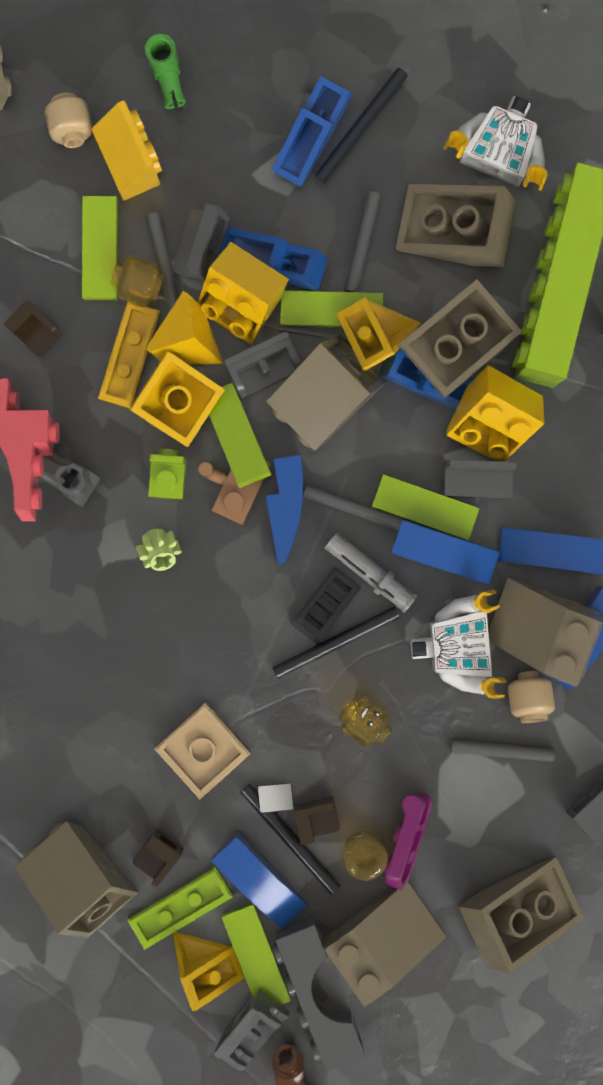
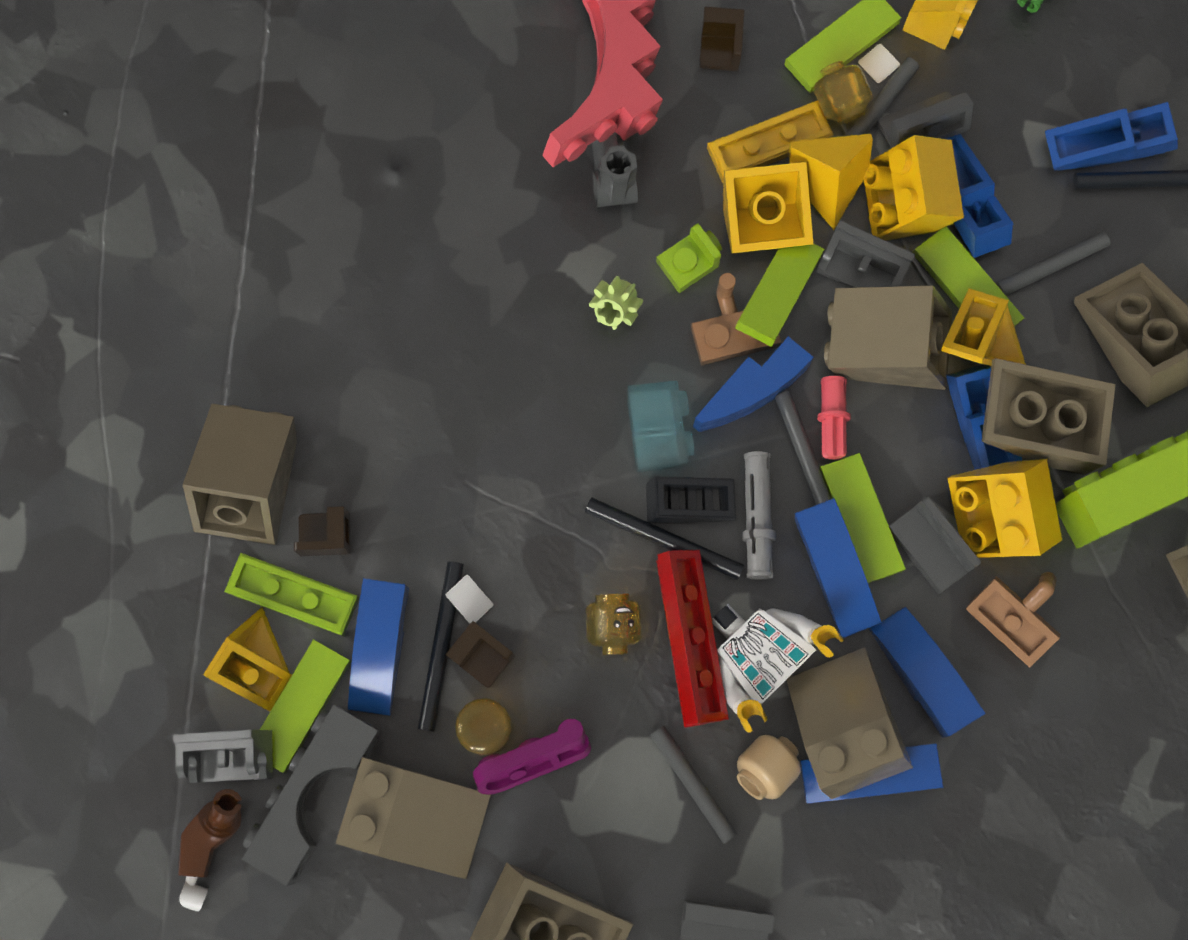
camera: 55 degrees right, 10 degrees down
tan tile [154,702,251,800] -> none
none -> clear light blue brick [626,380,694,473]
none -> red fence [656,550,729,728]
none -> coral axle [817,376,851,460]
none -> white sticker [858,44,900,83]
none -> medium nougat plate [966,572,1061,668]

